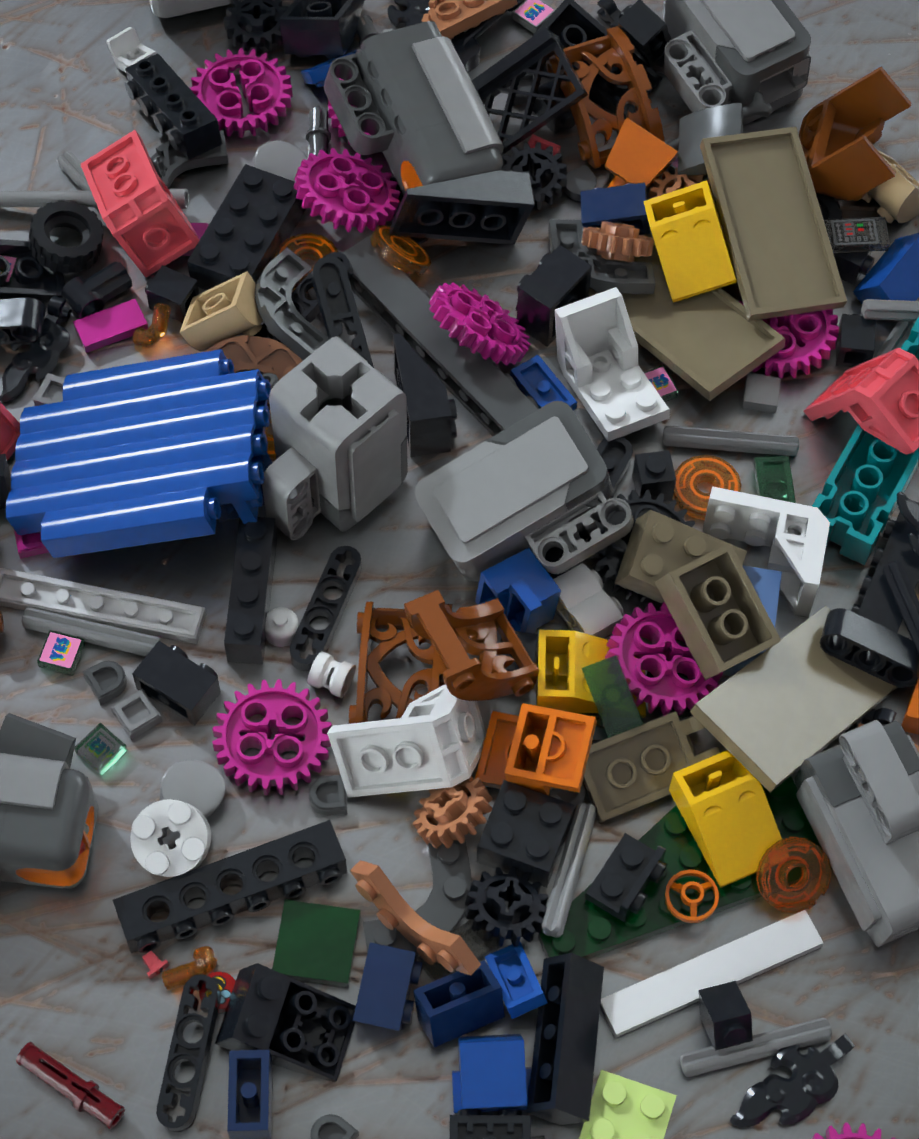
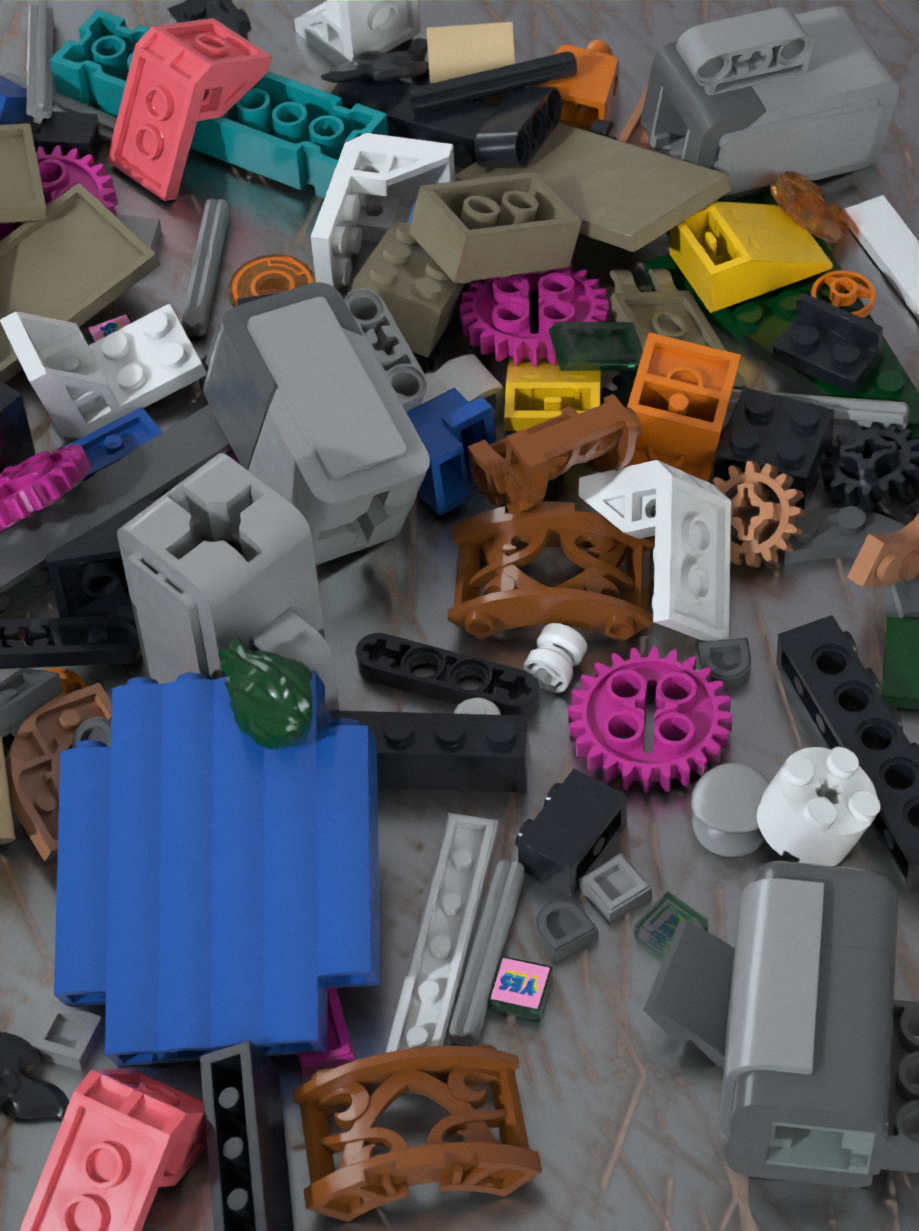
camera: 85 degrees left, 10 degrees down
clear green plate [753,456,796,503] -> none
none -> dark green hair [218,638,313,750]

